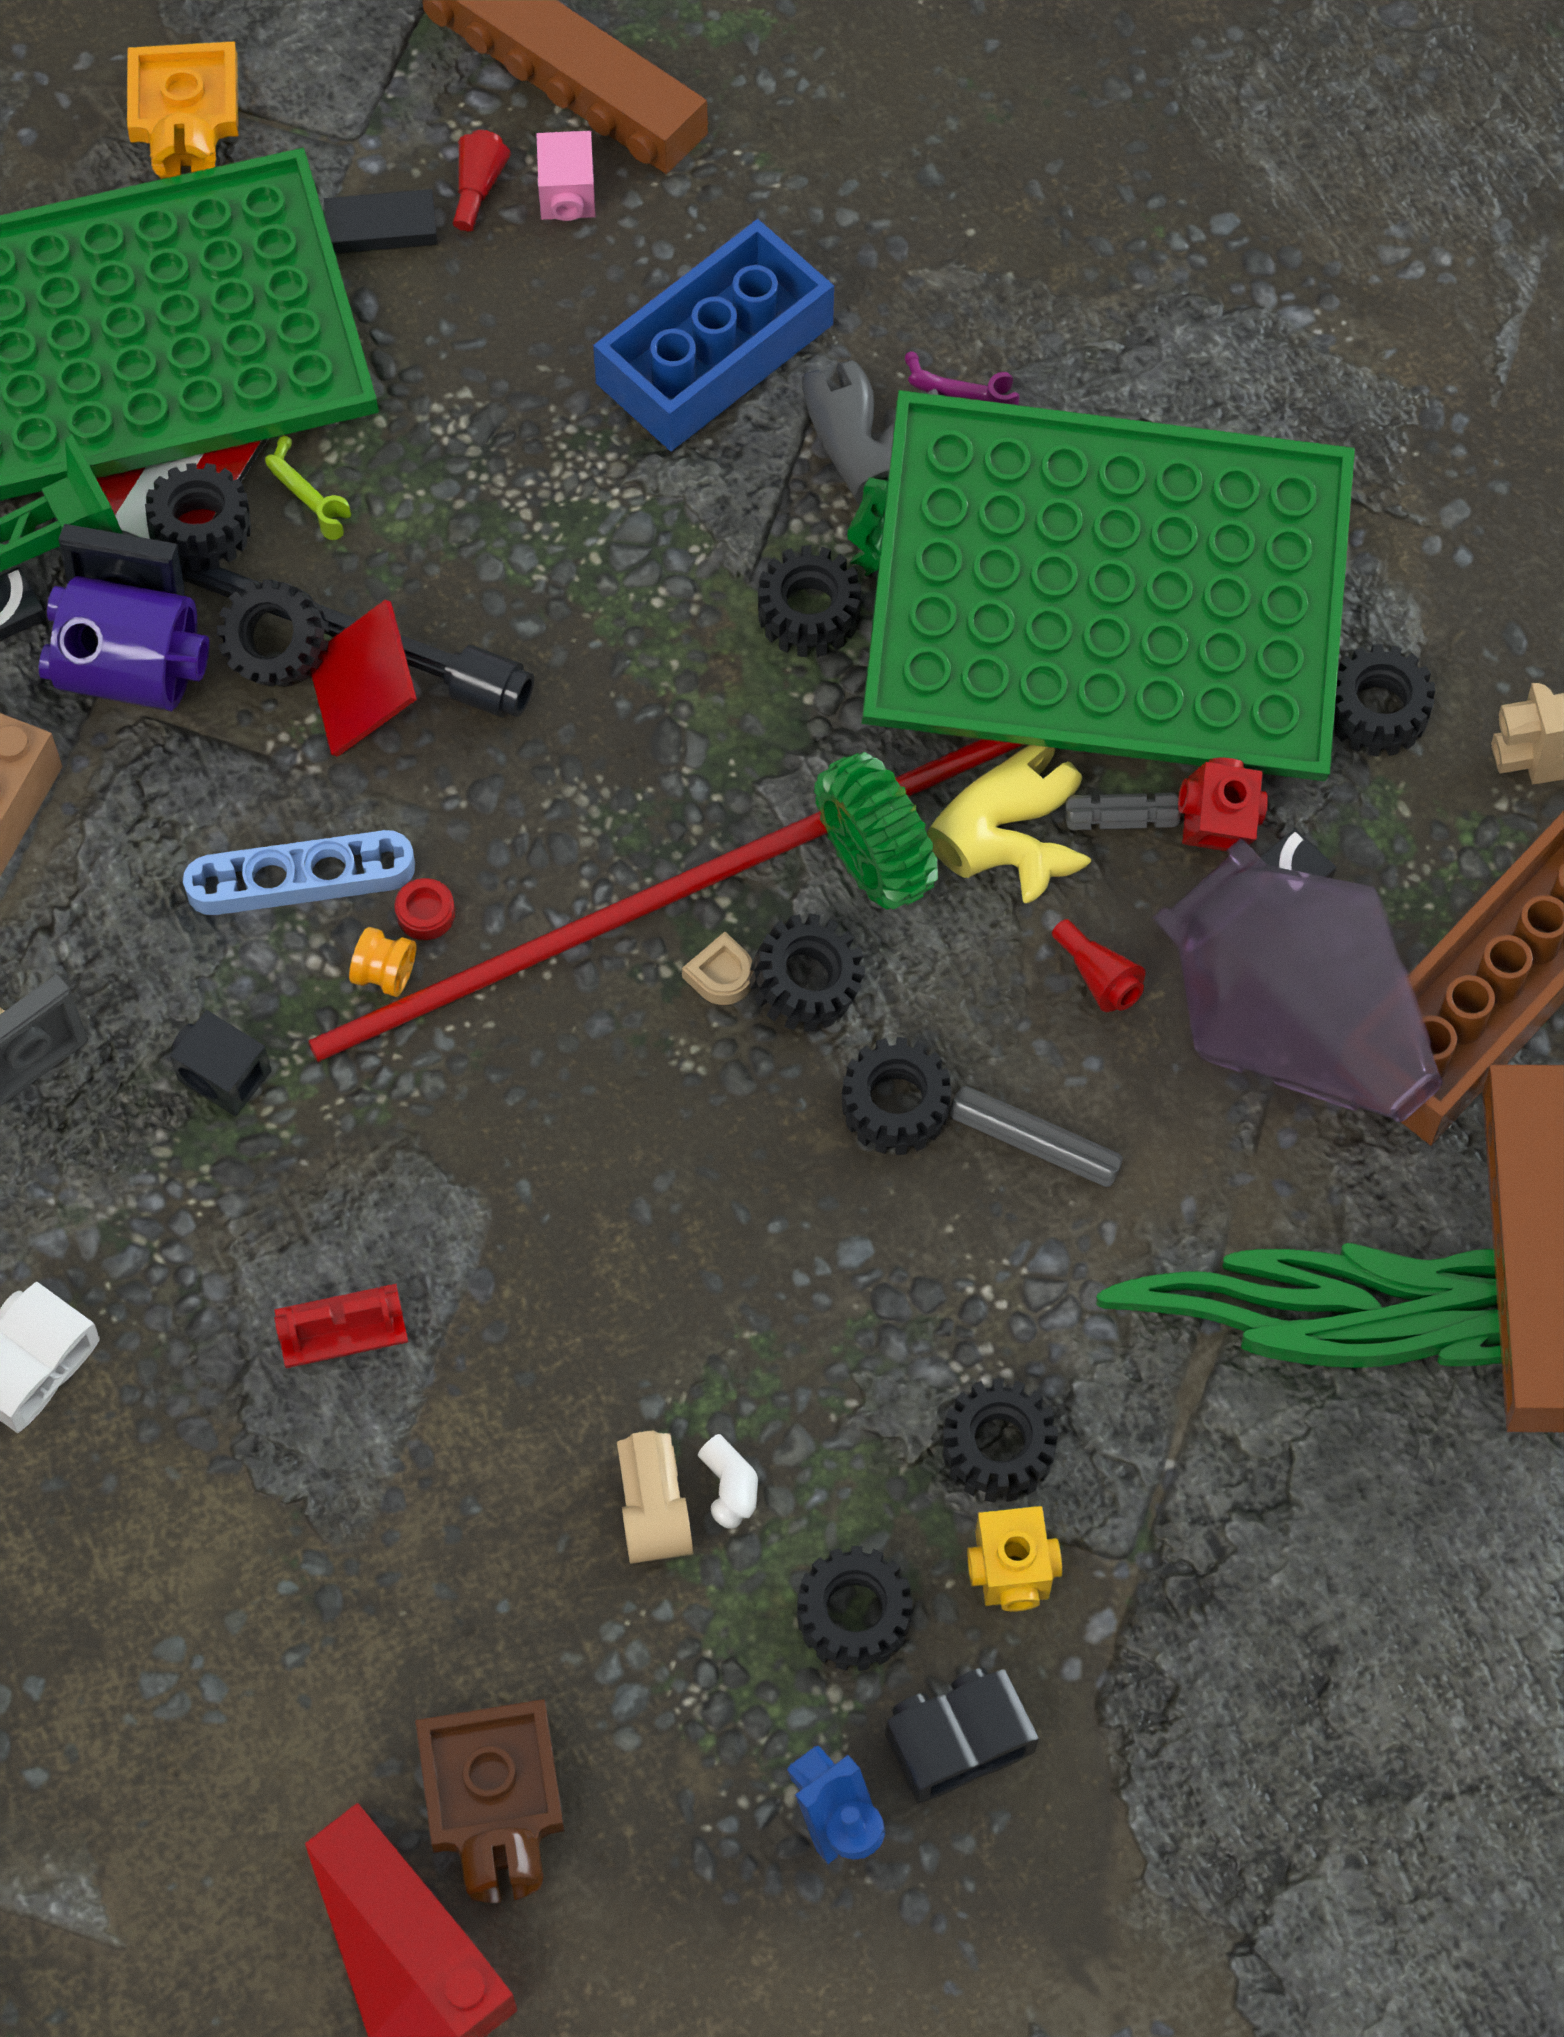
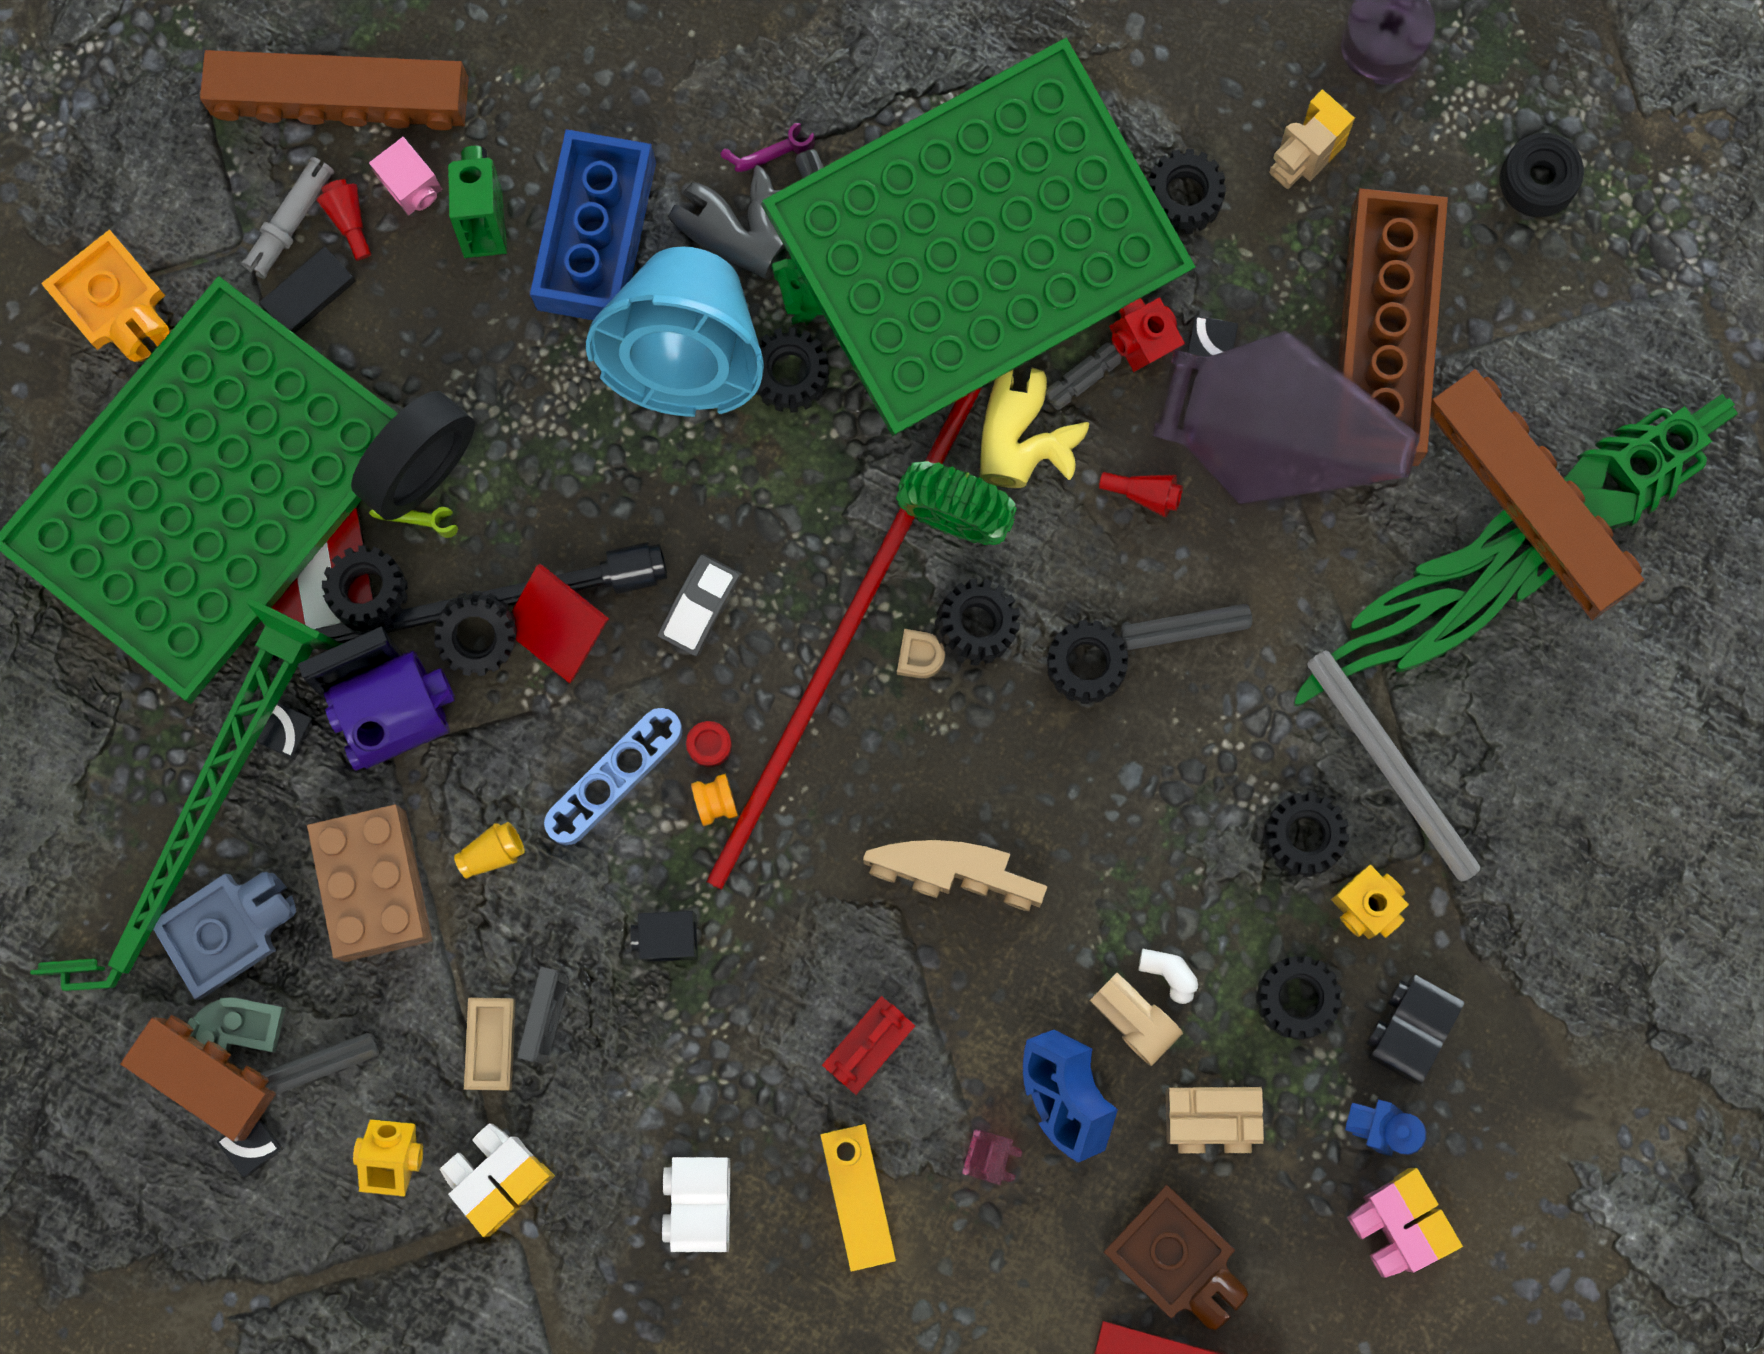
camera: 30 degrees left, 15 degrees up
none -> light grey pin [241,157,335,279]
none -> black tyre [351,391,475,520]
none -> green torso [448,146,507,258]
none -> yellow cone [454,822,525,879]
none -> medium azure cone [586,247,764,417]
none -> slope [657,554,742,656]
none -> yellow piece [820,1124,896,1272]
none -> tan slope [863,840,1047,911]
none -> clear pink tile [962,1129,1022,1185]
none -> blue brick [1023,1030,1118,1163]
none -> tan brick [1165,1087,1264,1153]
none -> light grey axle [1307,650,1481,882]
none -> bright pink hips [1347,1168,1463,1278]

